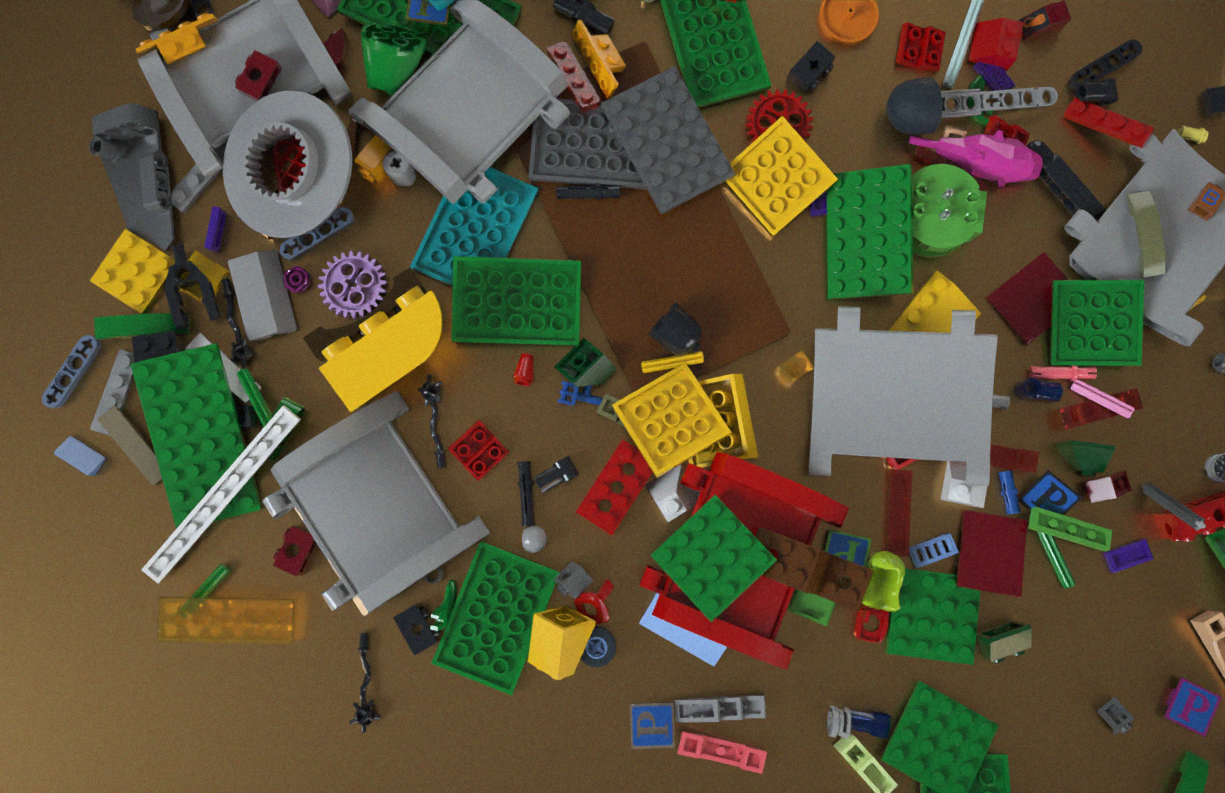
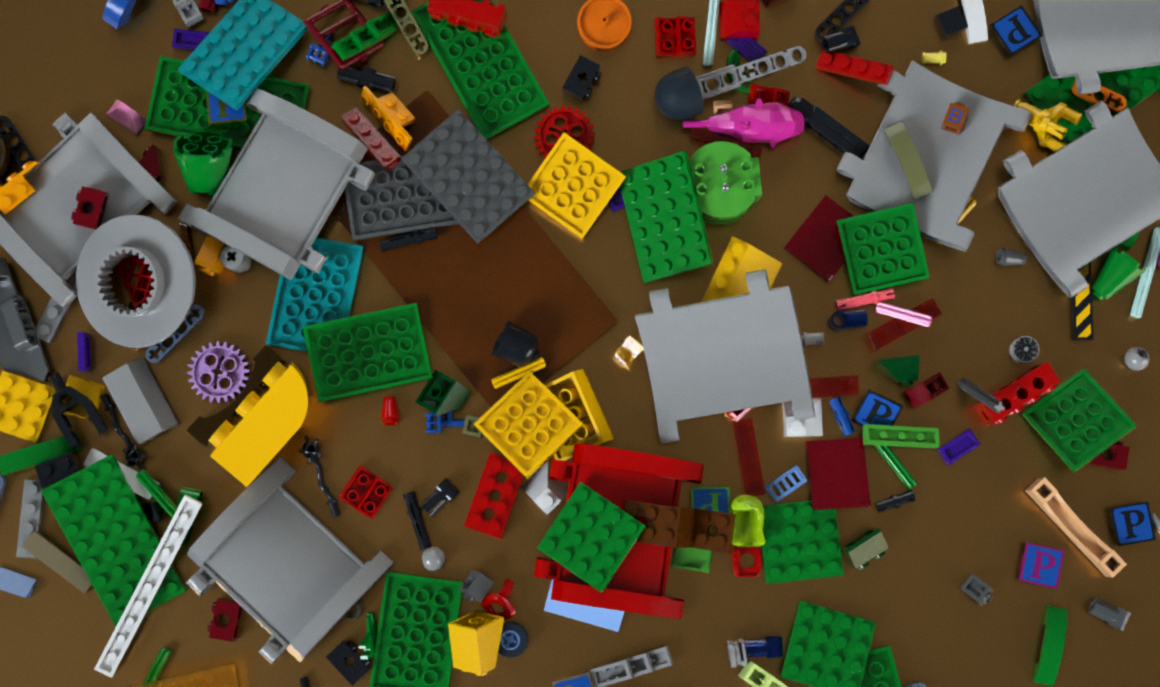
camera: 10 degrees left, 0 degrees up
magenta plate [284,266,310,293] -> none
none -> black pin [875,489,916,513]

